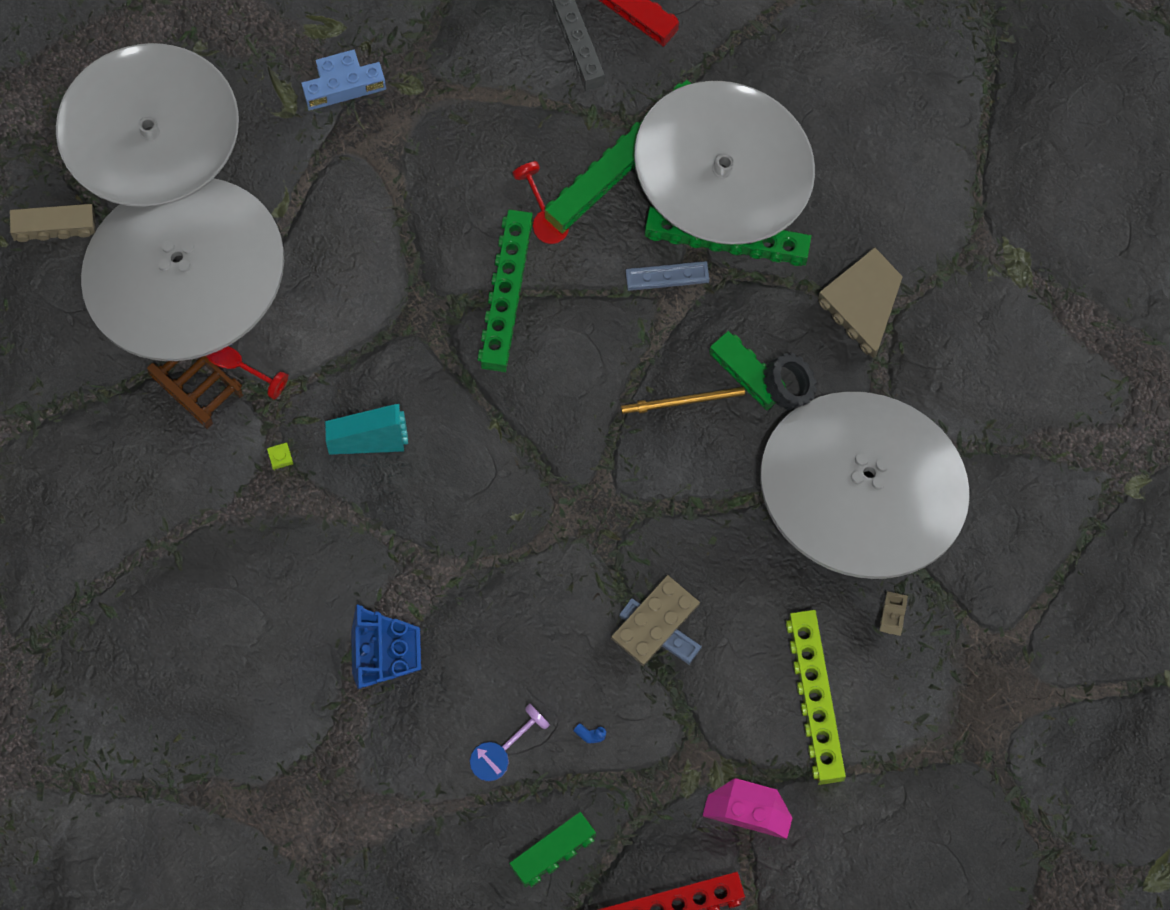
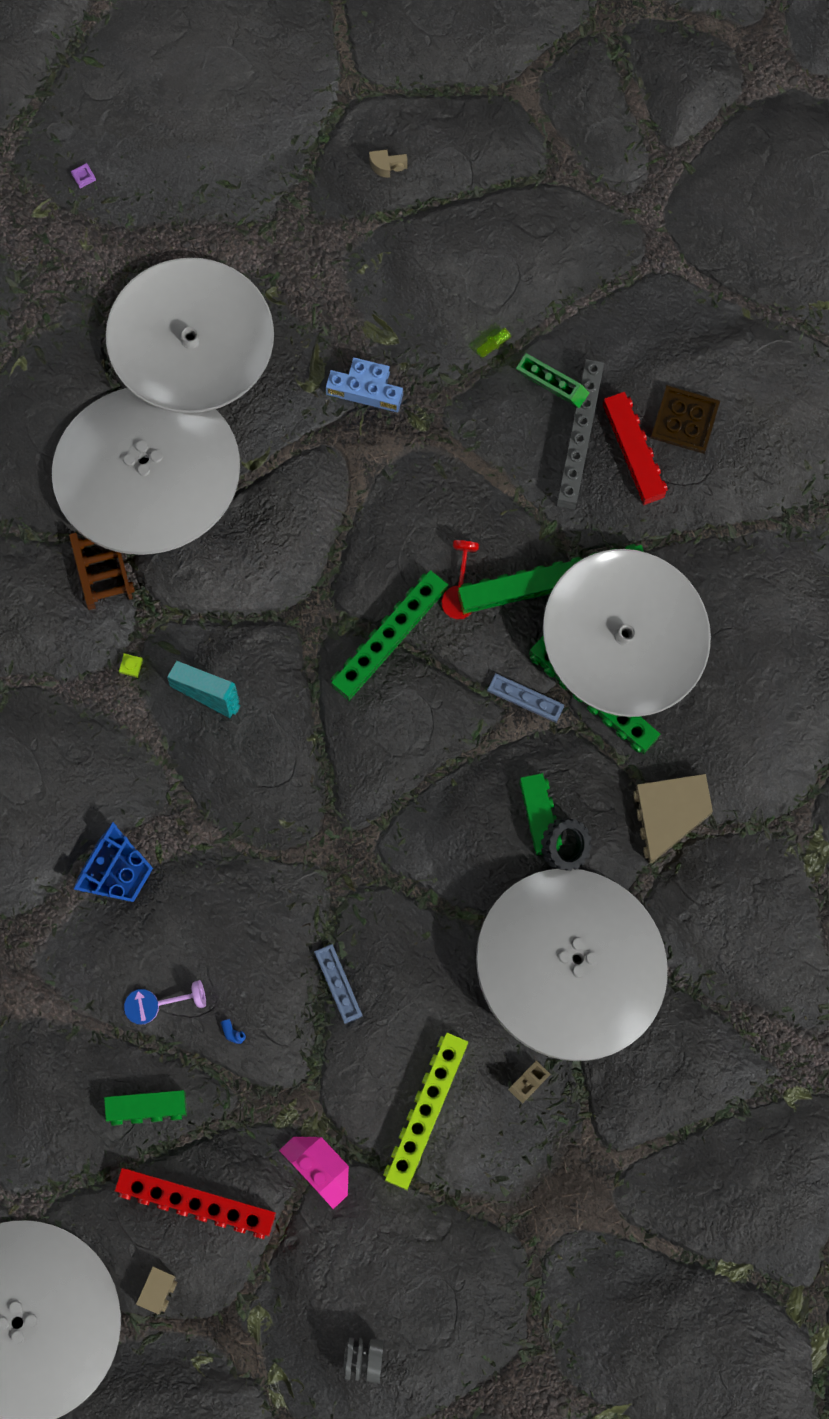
camera: 30 degrees right, 5 degrees up
dark tan brick [10,204,96,242] -> none
red piece [206,346,288,400] -> none
dark tan plate [611,575,700,666] -> none
pearl gold bar [621,387,745,414] -> none

